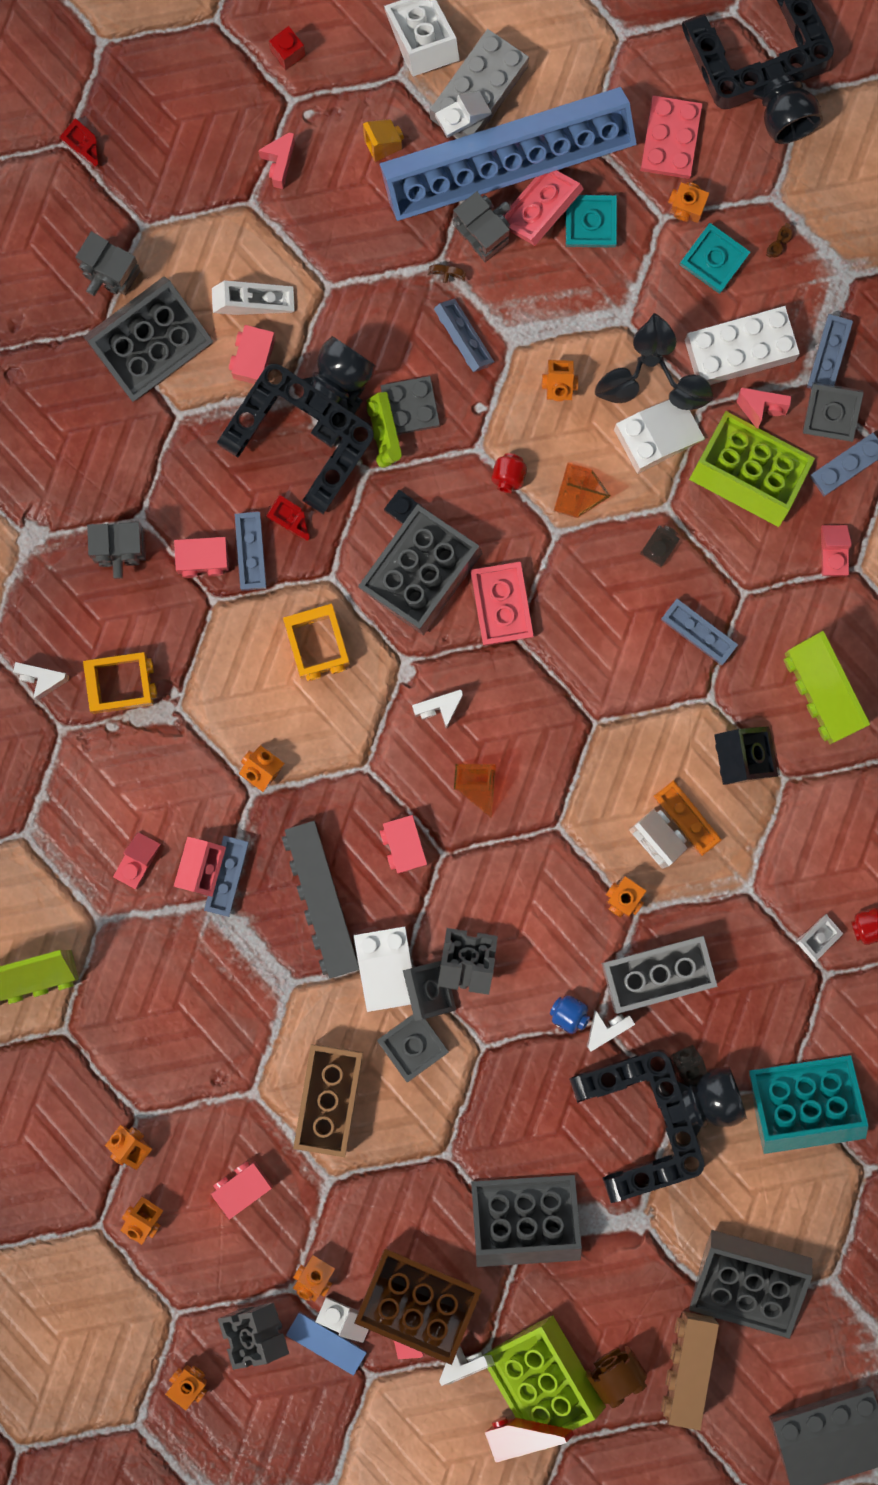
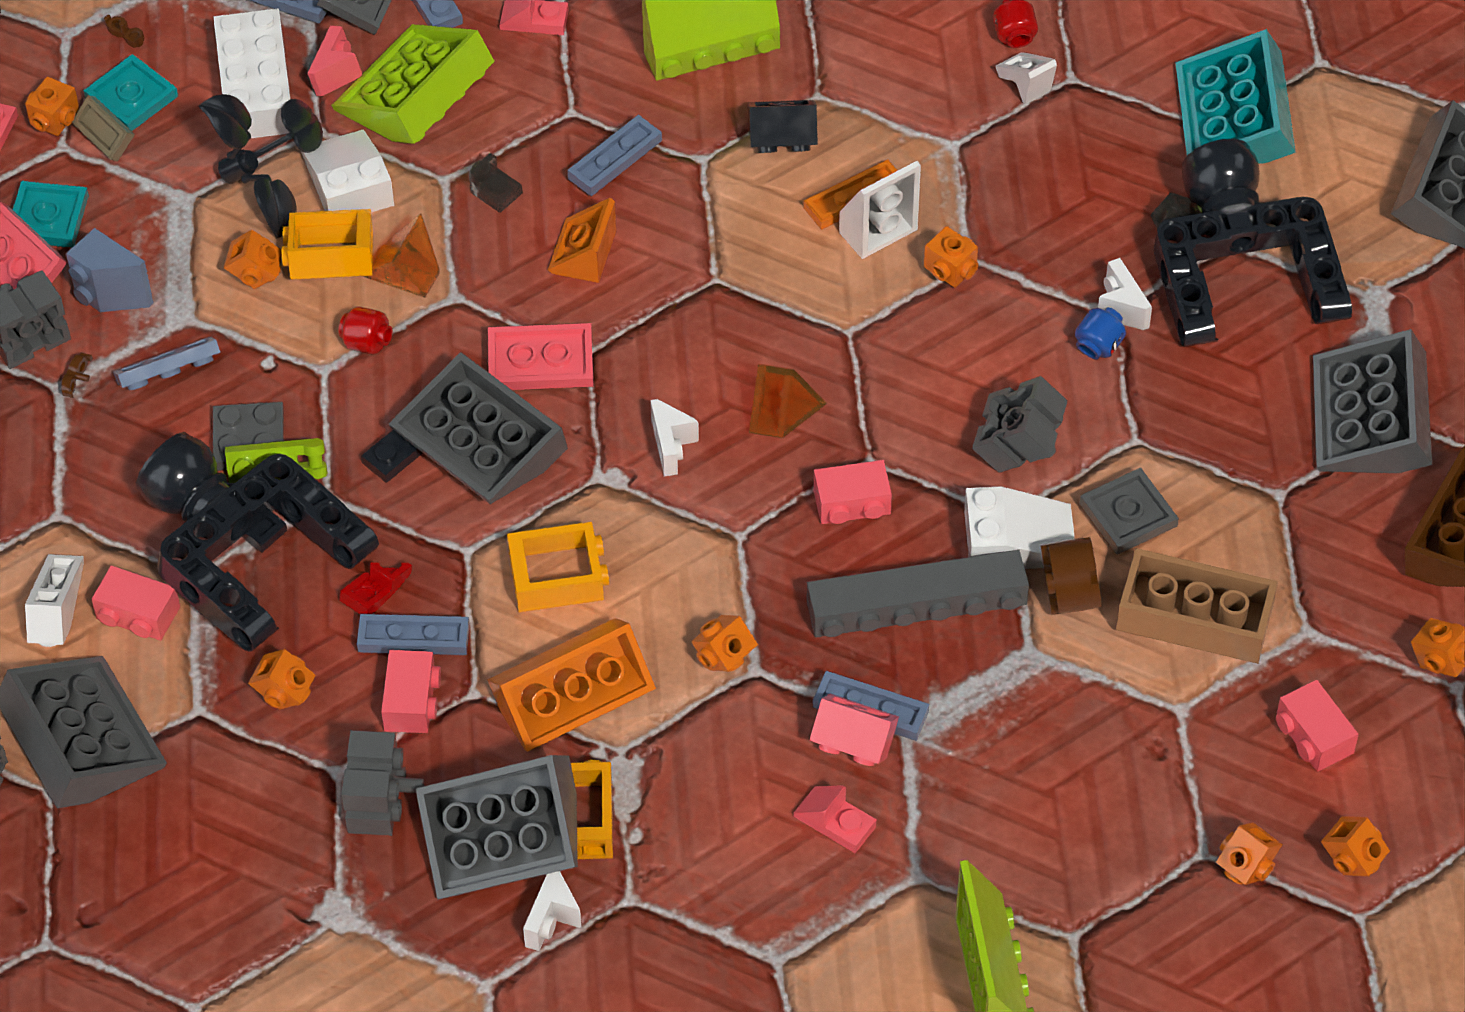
camera: 80 degrees left, 30 degrees down
dark grey plate [403,961,456,1021] -> none
light grey brick [601,936,718,1014] -> none
none -> sand blue slope [66,228,153,312]
none -> dark tan tile [72,95,135,161]
none -> orange brick [248,649,316,710]
none -> light orange window [282,209,374,280]
none -> dark grey slope [416,755,578,900]
none -> orange slope [487,618,656,752]
none -> orange slope [548,198,616,283]
none -> reddish brown brick [1040,537,1102,615]

